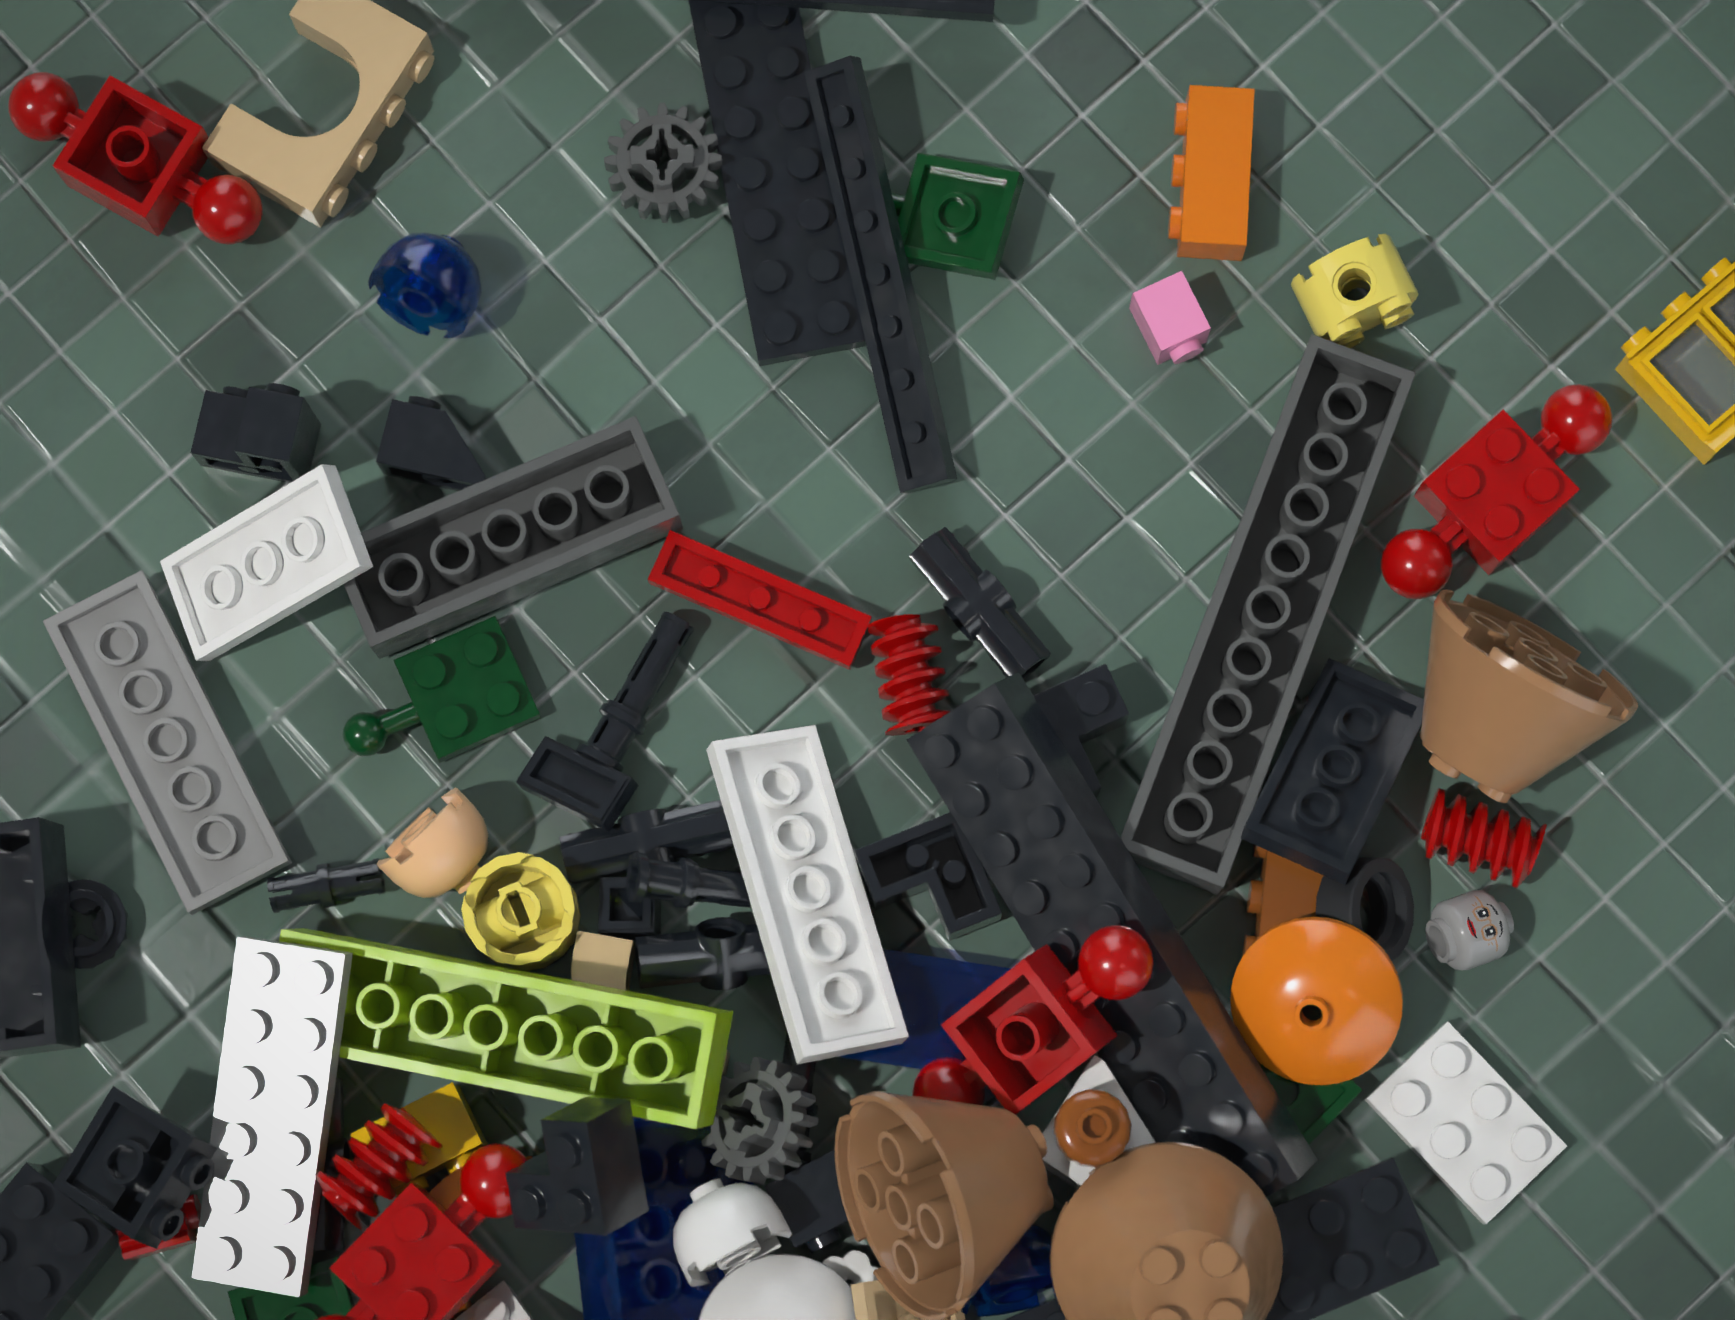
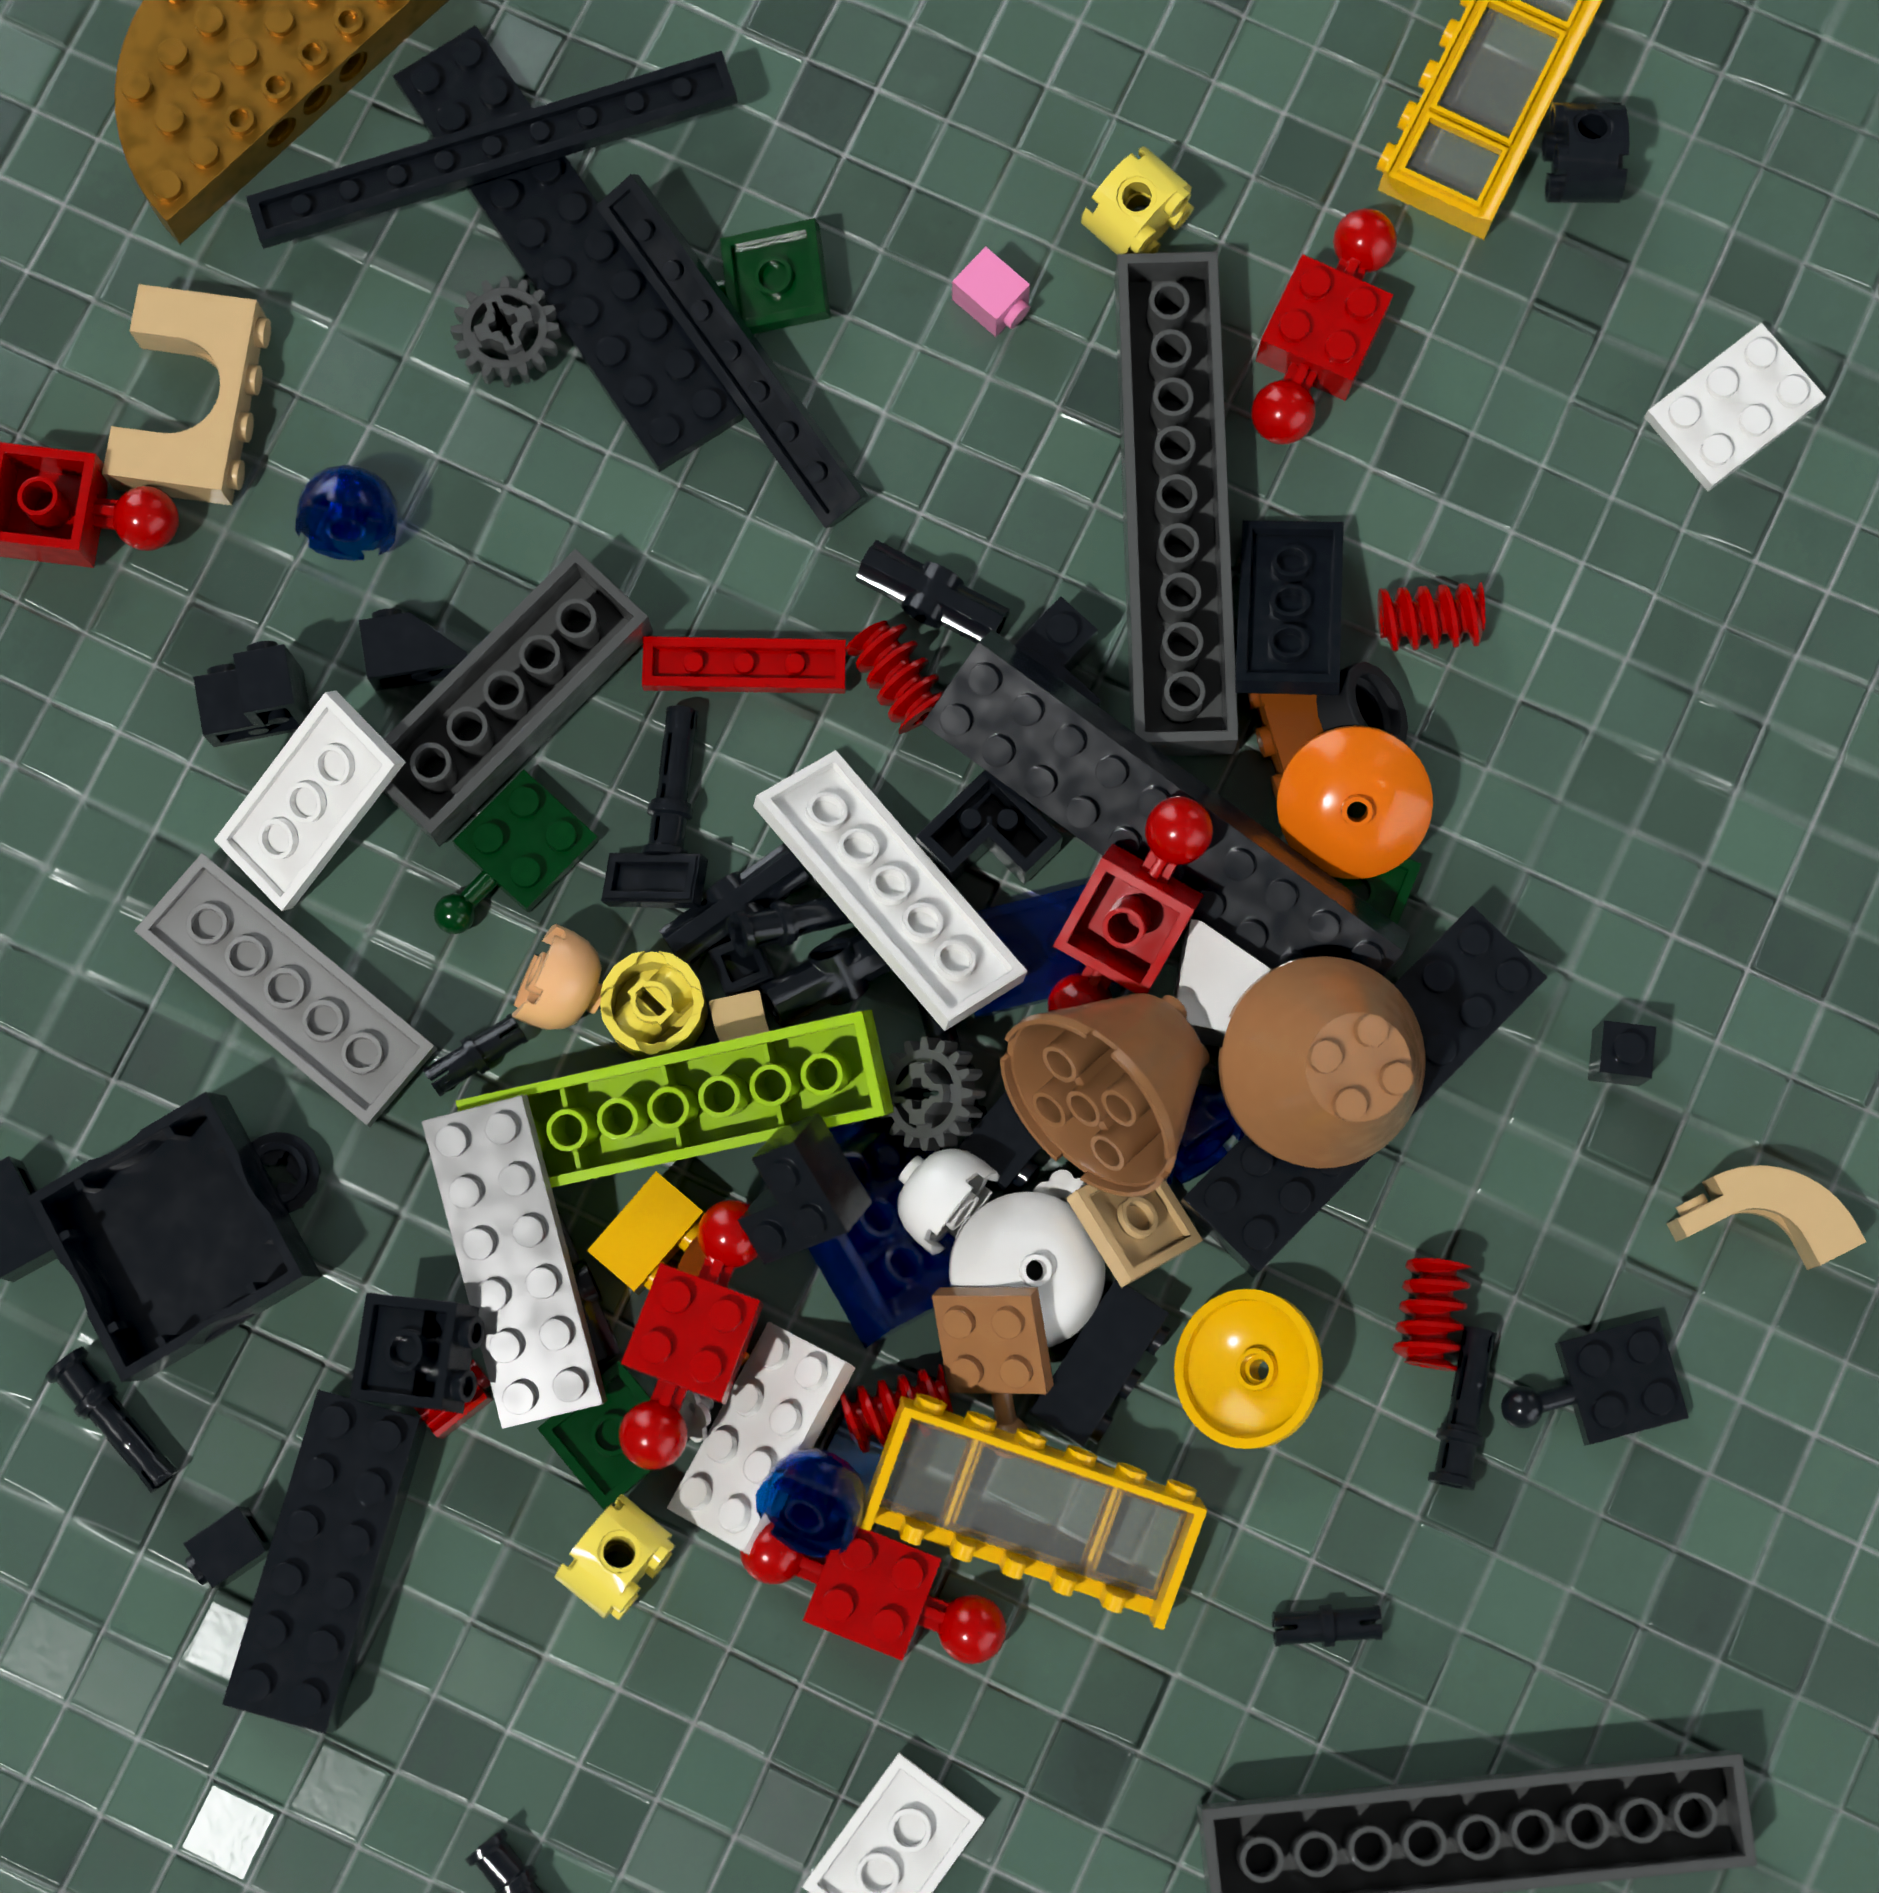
camera: 25 degrees left, 0 degrees up
red piece [316,1103,443,1231] -> none
dark orange head [1053,1089,1131,1167] -> none
orange brick [1168,85,1255,261] -> none
white plate [1364,1021,1567,1225] -> none
medium nougat cone [1420,589,1638,803] -> none
light grey head [1425,890,1514,970] -> none

